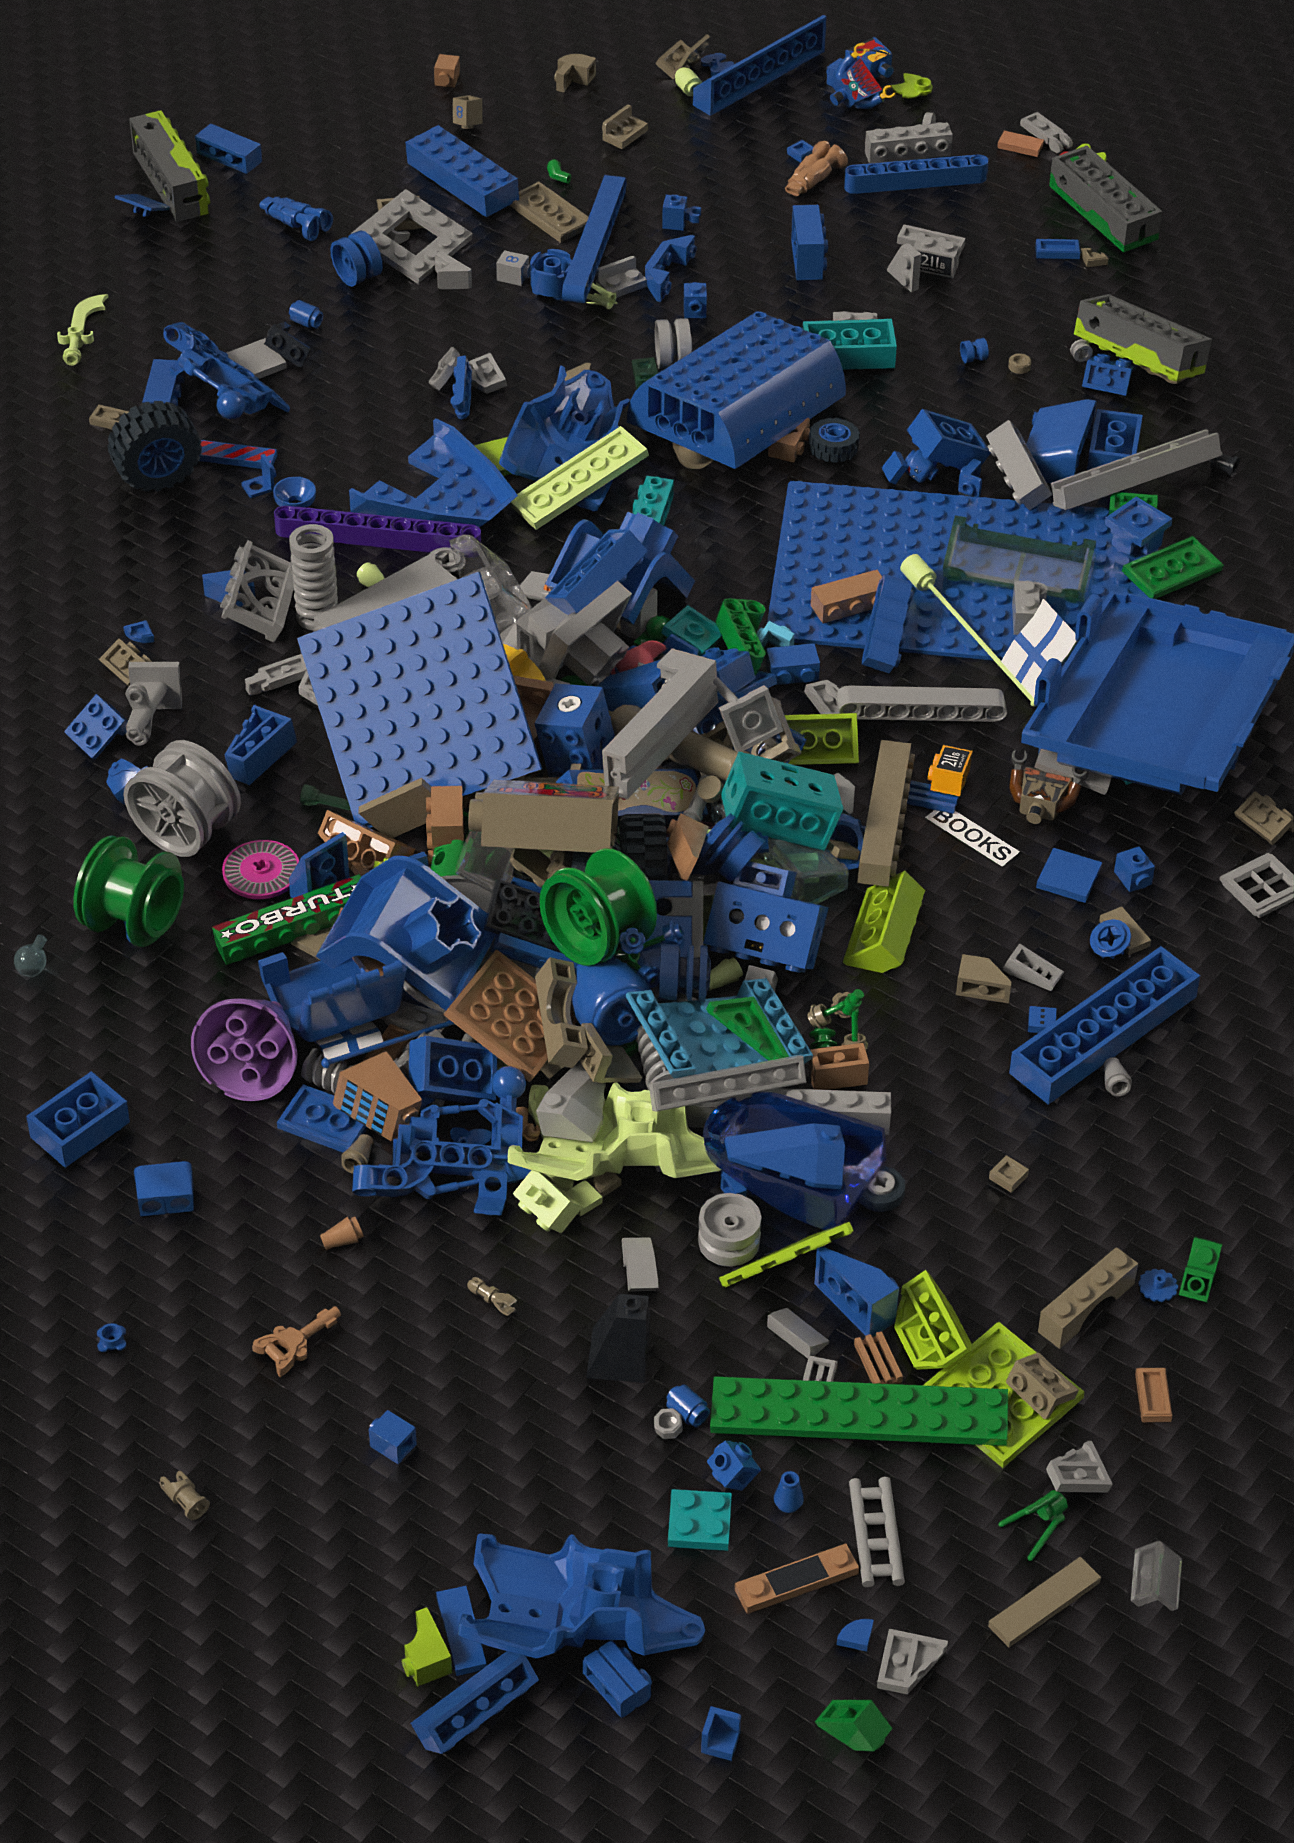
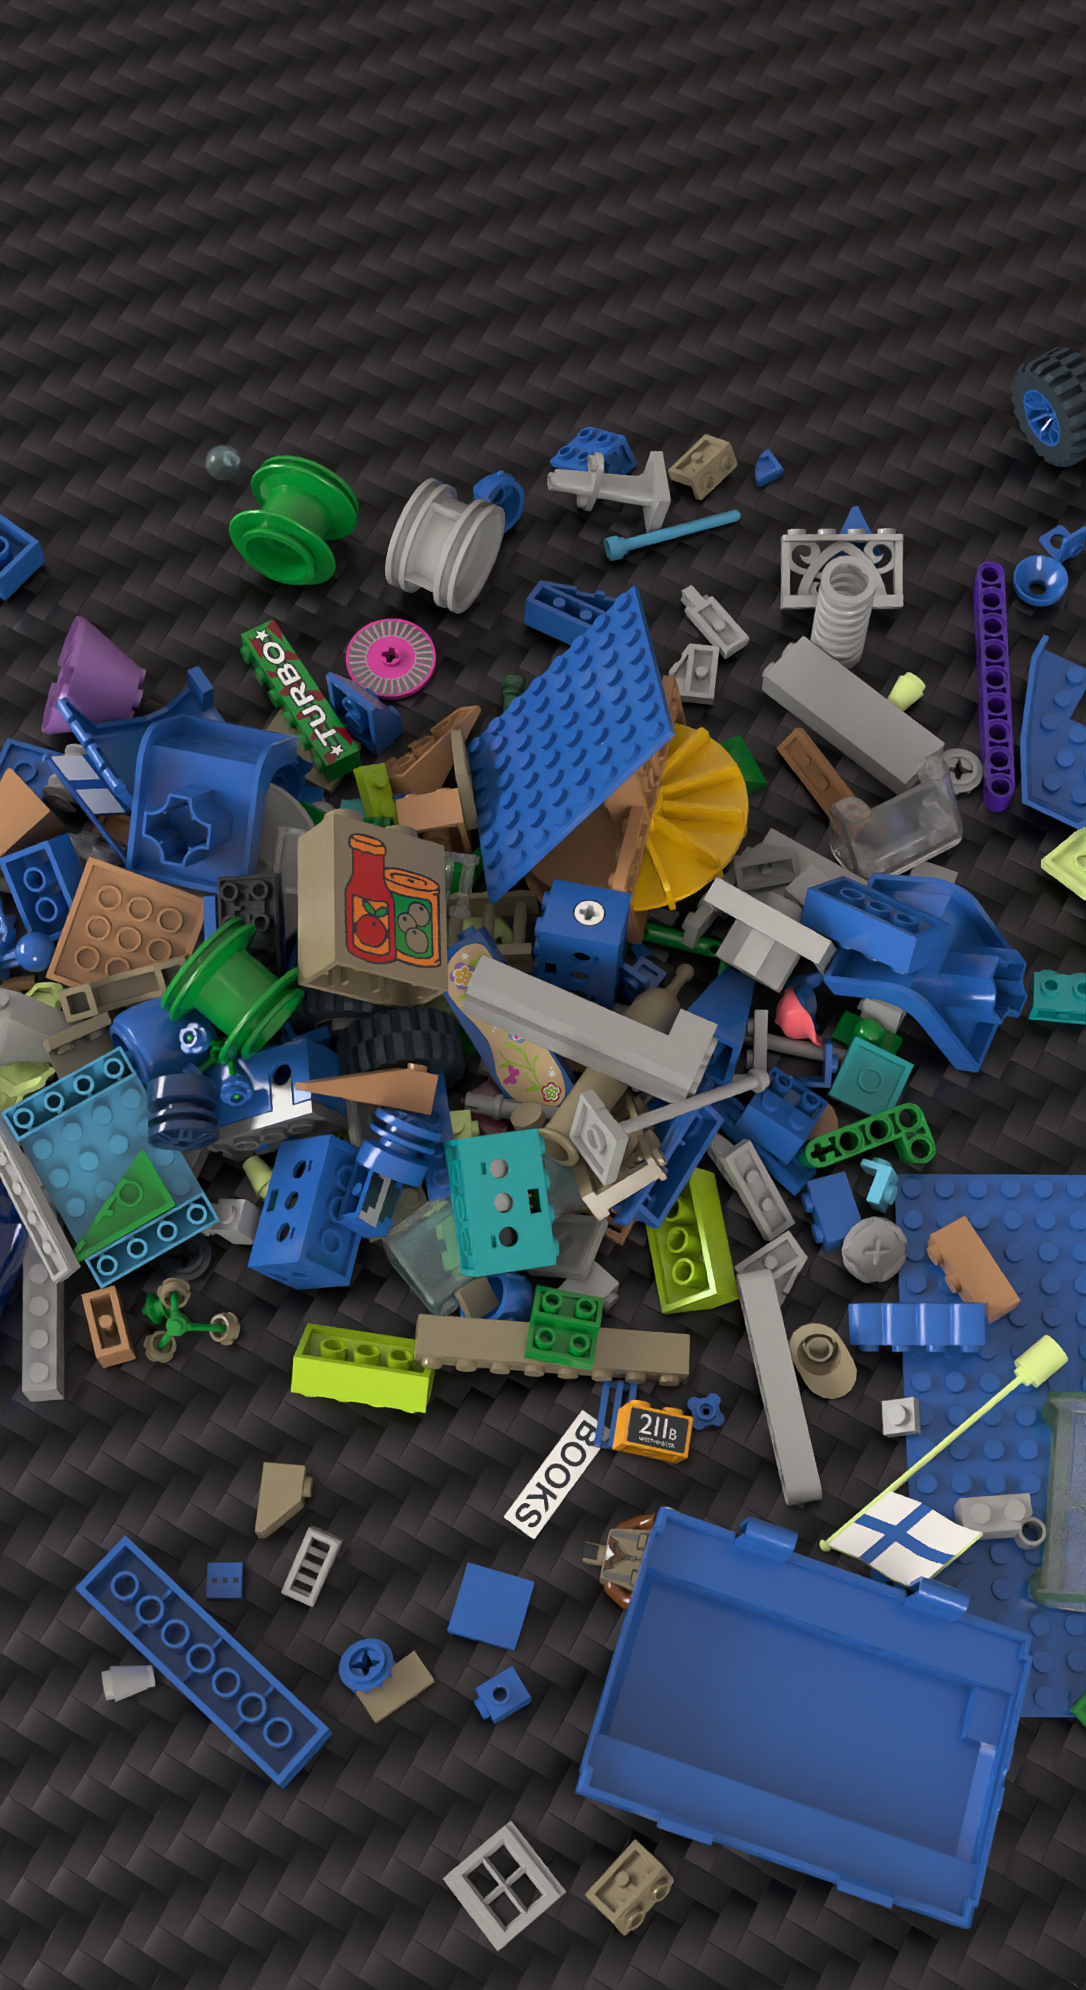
camera: 85 degrees right, 20 degrees up
none -> green slope [524,1285,604,1371]
none -> dark azure piece [604,510,741,561]
none -> blue plate [687,1393,725,1430]
none -> light grey plate [719,1139,795,1241]
none -> dark tan piece [789,1323,857,1399]
none -> light grey tile [842,1216,907,1283]
none -> plate [882,1397,921,1437]

